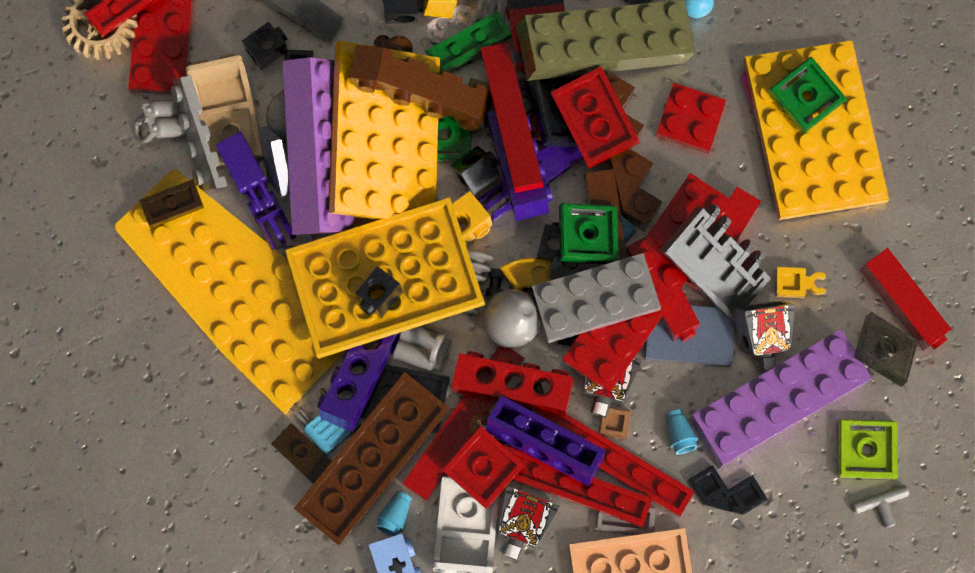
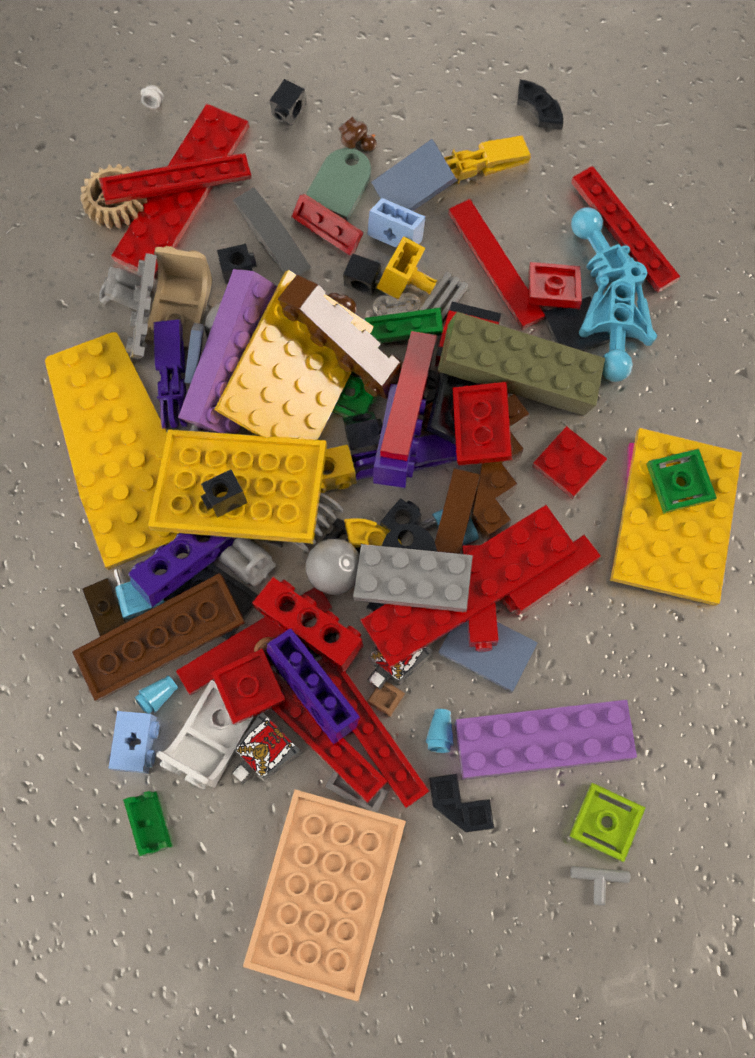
camera: 30 degrees right, 5 degrees down
dark brown plate [139,179,204,228] -> none
green piece [559,203,619,264] -> none
hinge [660,204,771,322] -> none
torso [732,300,795,370] -> none
yellow plate [775,267,826,298] -> none
clear smoke plate [854,312,918,387] -> none
red brick [860,248,952,351] -> none

